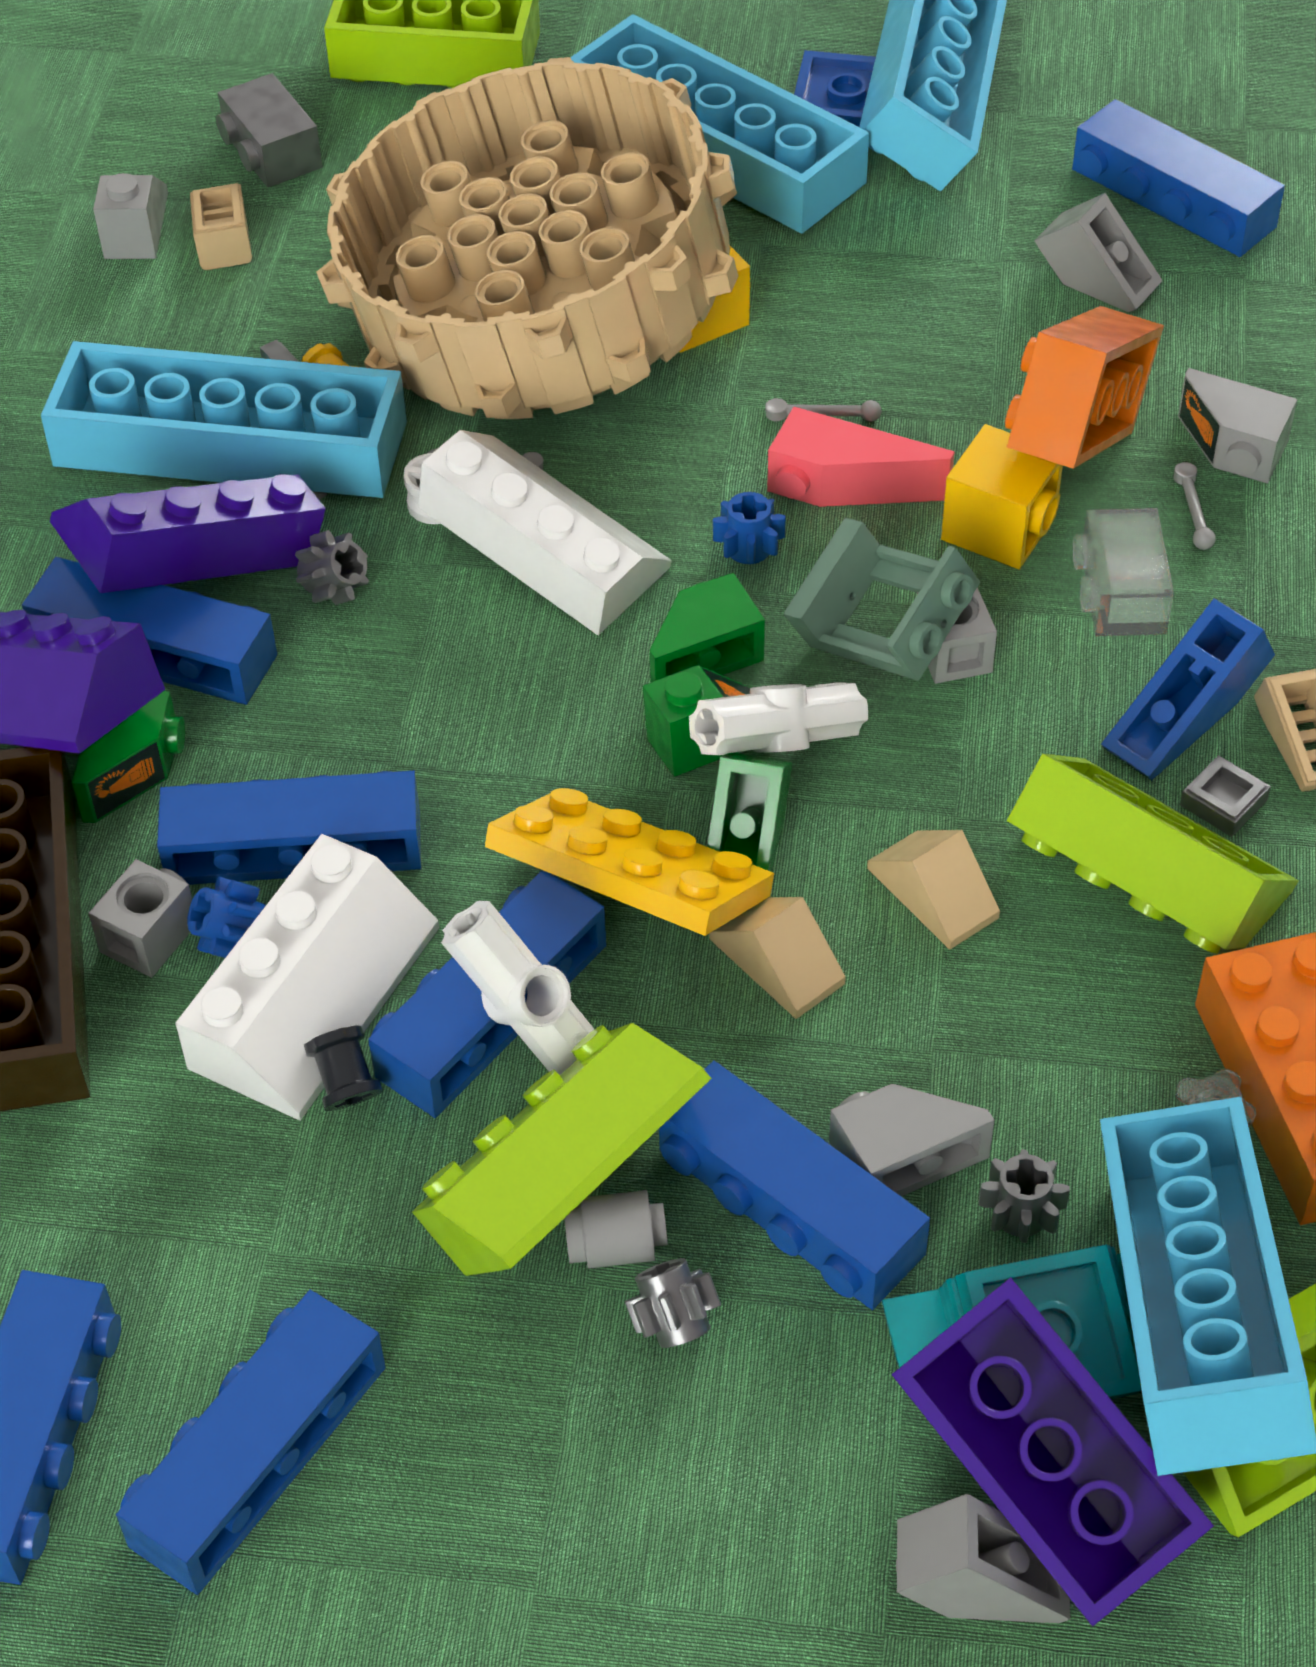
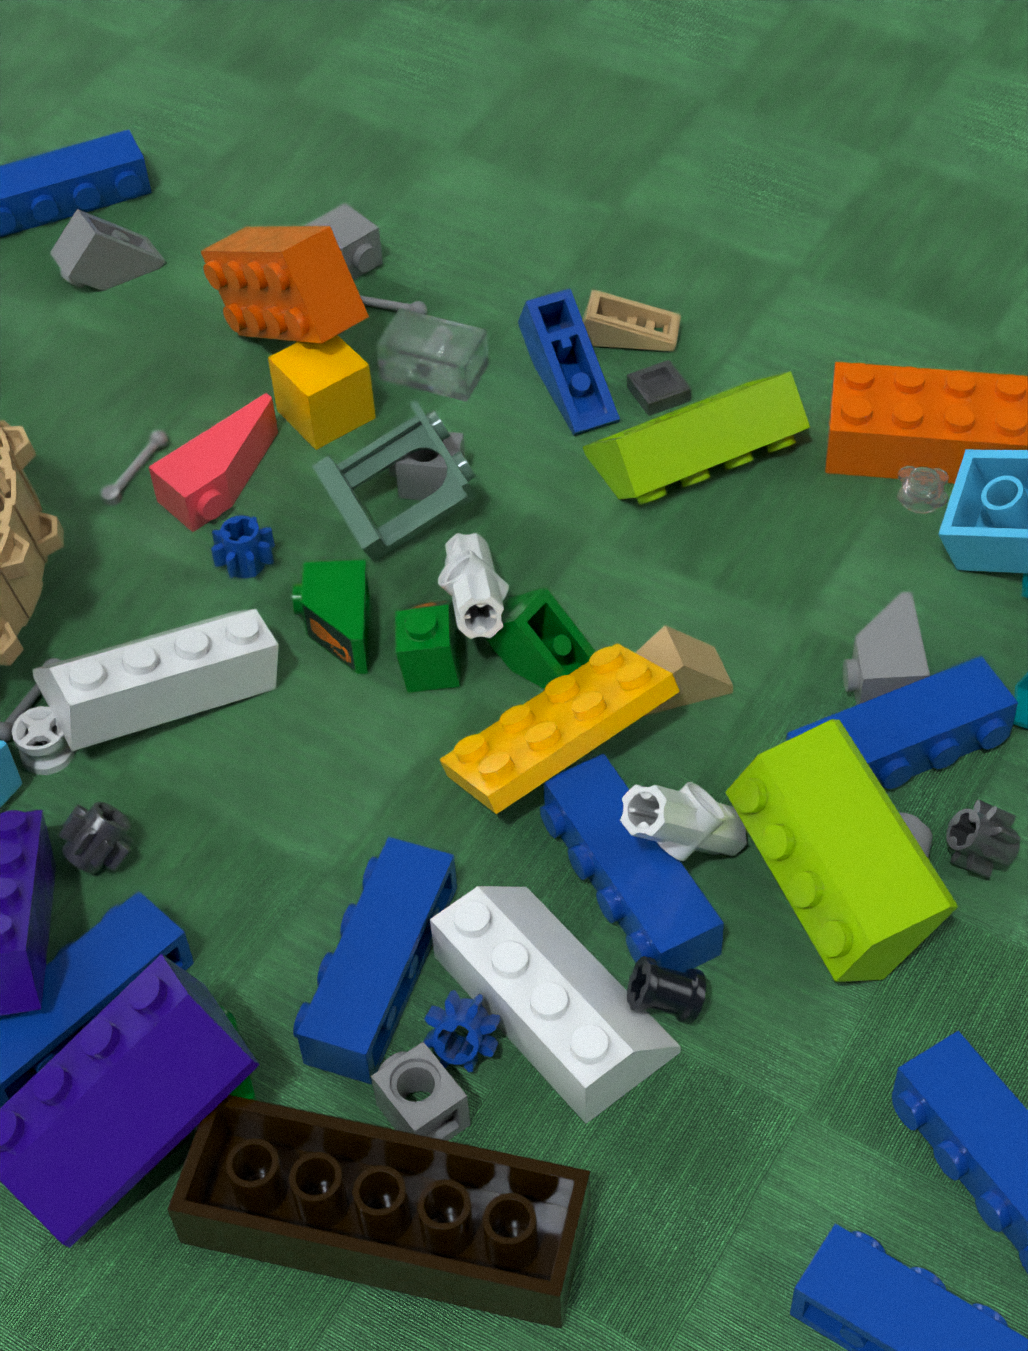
camera: 65 degrees left, 0 degrees up
tan slope [867,830,1000,950] -> none
flat silver gear [979,1149,1070,1243] -> none

